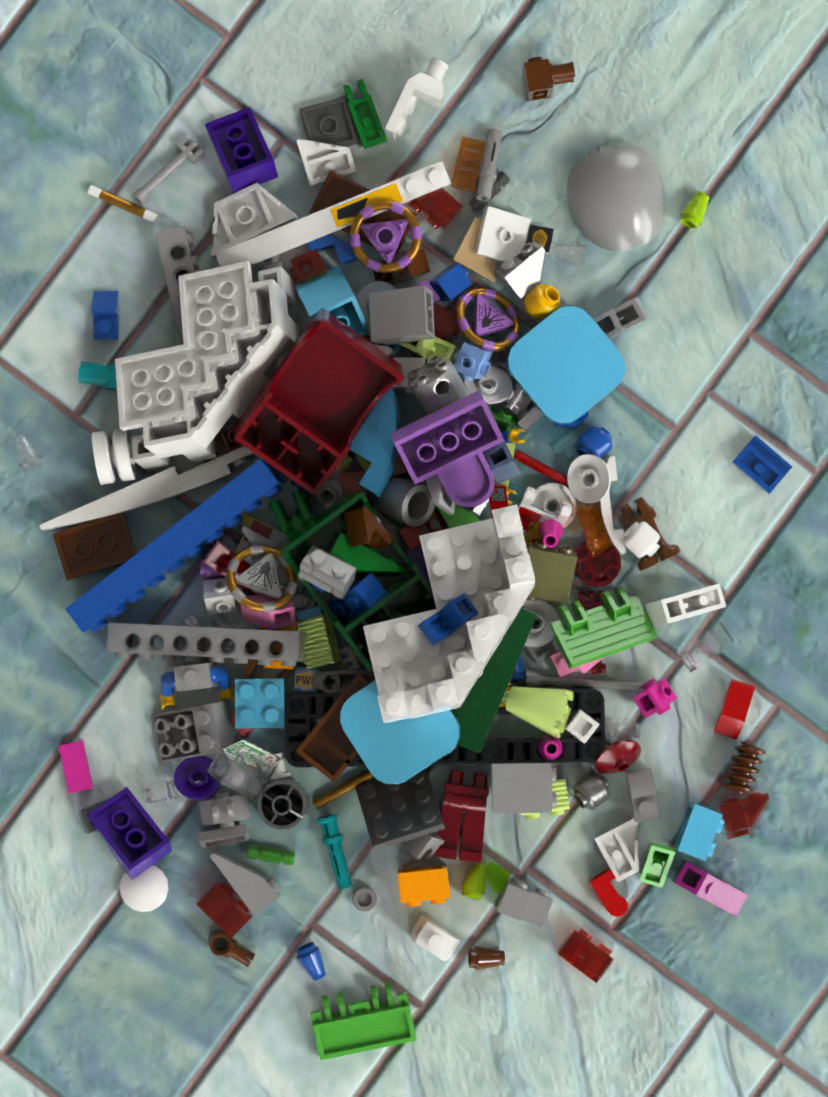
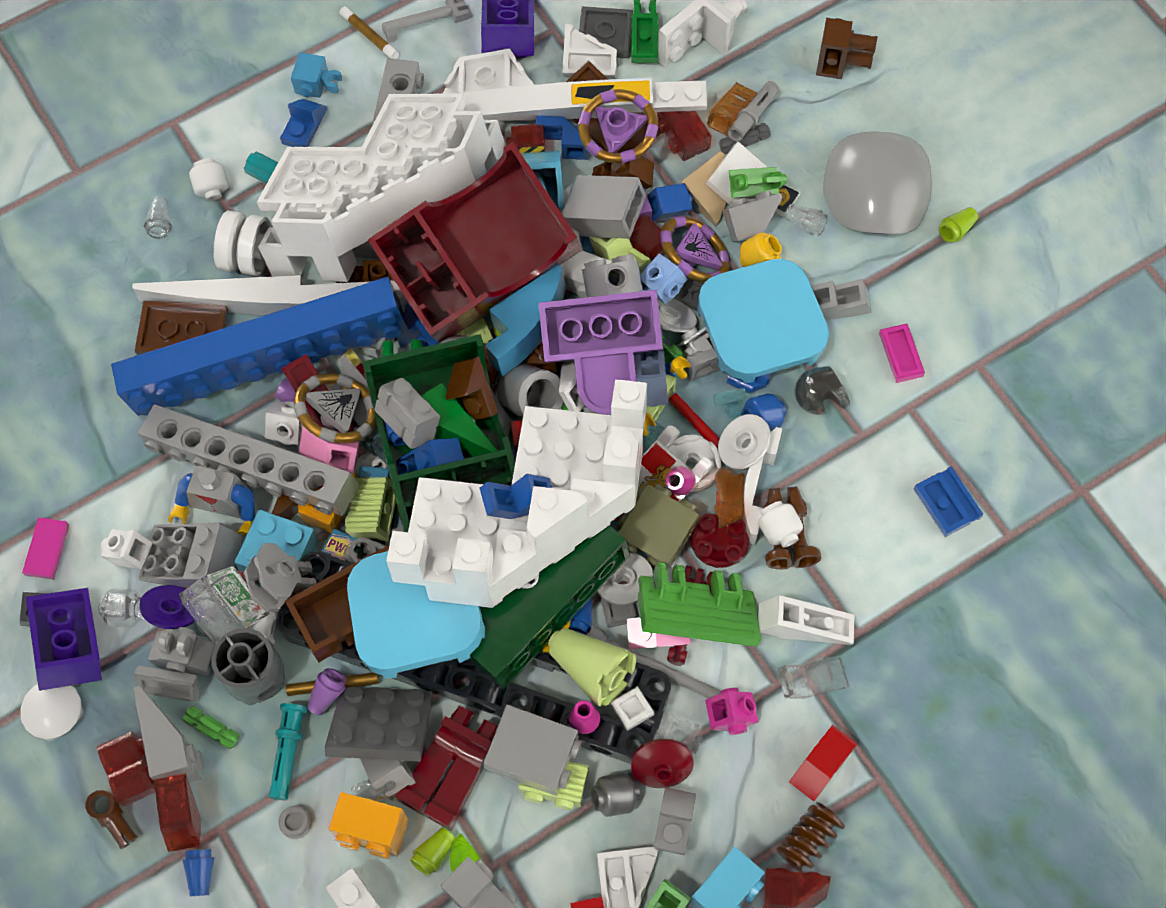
camera: 25 degrees right, 20 degrees down
none -> white brick [101,529,153,569]
none -> clear red slope [154,773,202,852]
none -> white head [189,158,228,201]
none -> light grey hinge [244,543,317,612]
none -> dark azure brick [291,52,342,98]
none -> medium lavender cone [307,668,346,715]
none -> bright green hinge [729,167,787,198]
none -> clear smoke helmet [794,366,850,415]
none -> dark pink tile [879,323,925,383]

